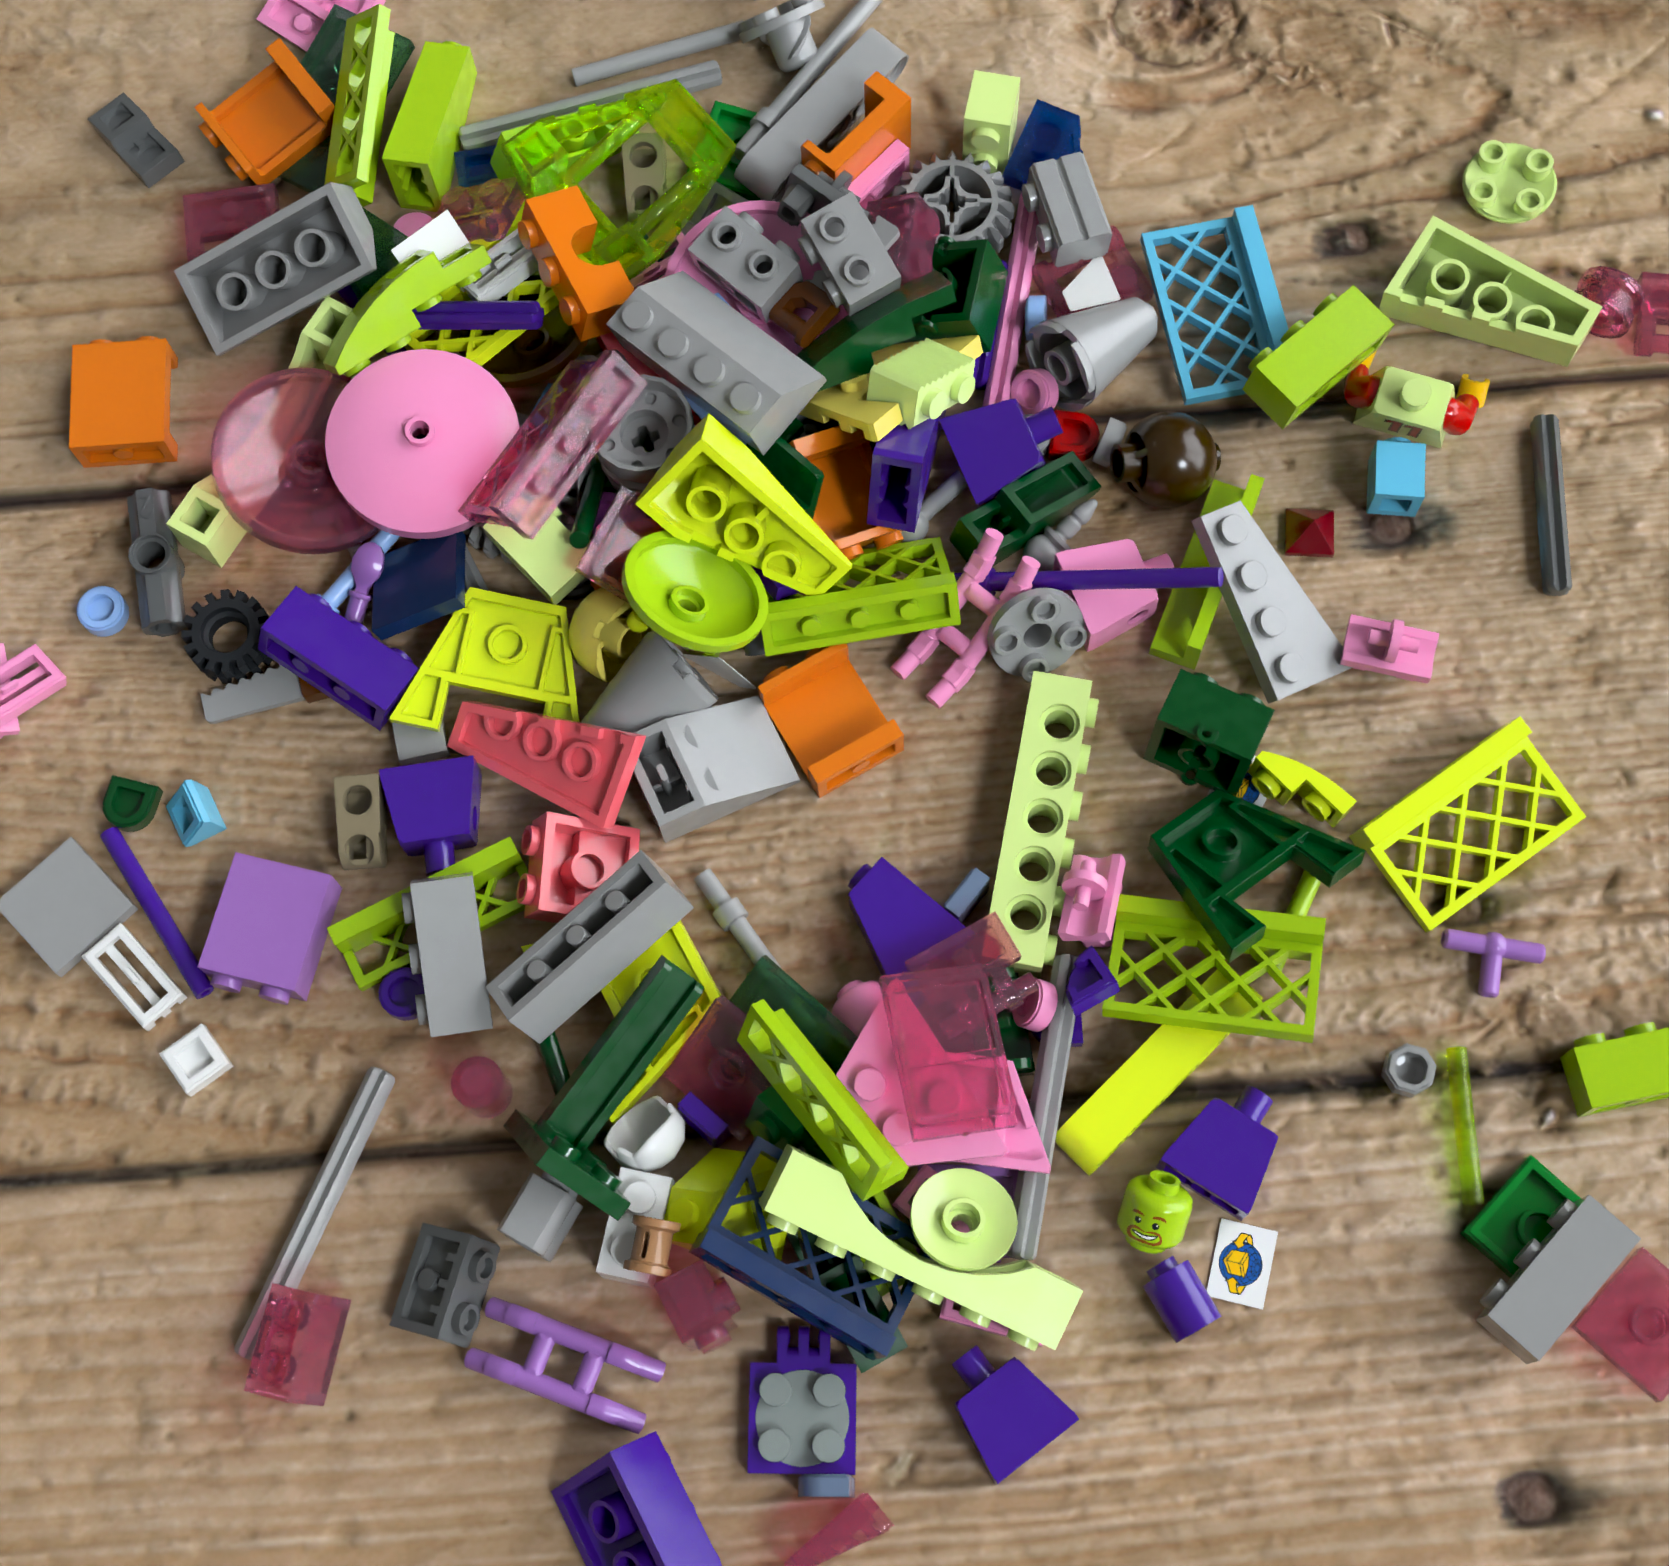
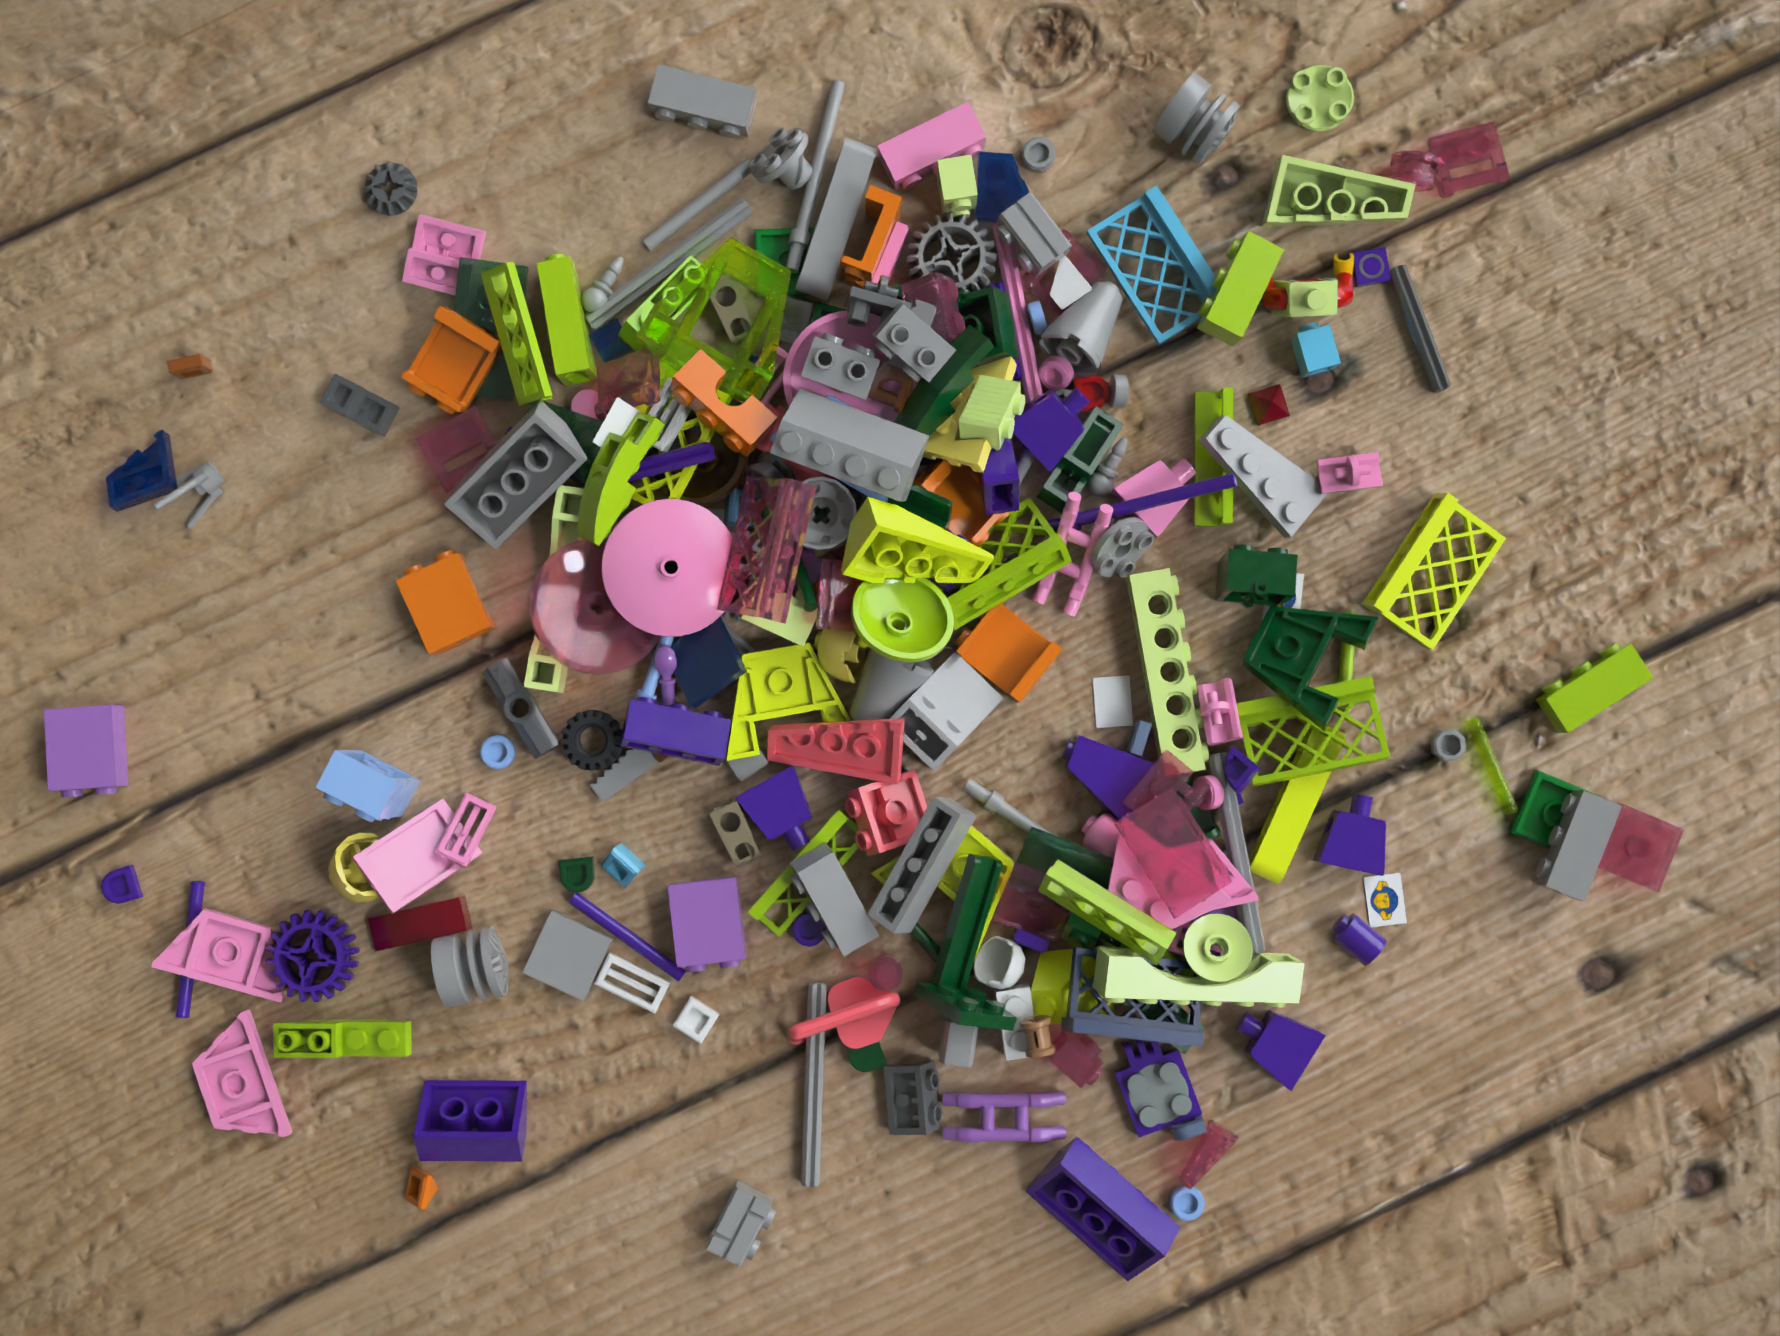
camera: 25 degrees left, 15 degrees up
clear pink brick [244,1283,351,1406] -> none
dark brown brick [1110,411,1221,508] -> none
lime head [1117,1170,1193,1254] -> none
neon yellow slope [1248,751,1357,828] -> none
medium lavender piece [1441,928,1546,998] -> none
none -> light grey bar [581,257,623,314]
none -> light grey brick [705,1181,776,1266]
none -> coral piece [787,977,900,1049]
none -> dark green tile [849,1042,887,1072]
none -> bright pink brick [877,102,986,190]
none -> light grey tile [1022,137,1056,173]
none -> white sticker [1093,675,1133,728]
none -> light grey wheel [1152,72,1241,165]
none -> dark purple tile [1352,247,1391,288]

